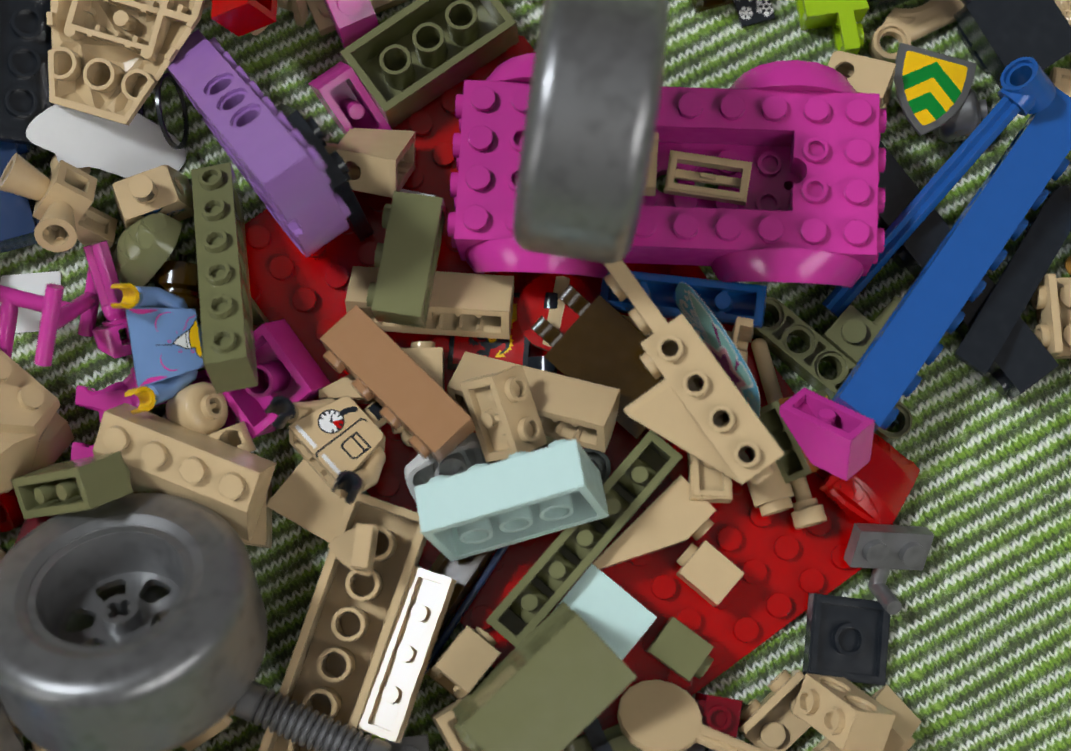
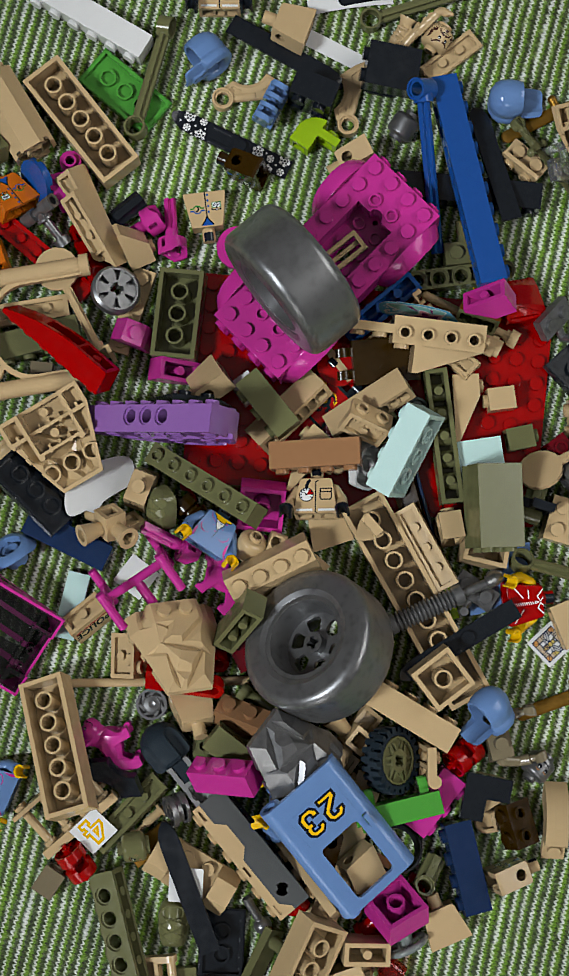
camera: 45 degrees left, 5 degrees up
black piece [155,72,189,150] -> none
shield [894,42,977,136] -> none

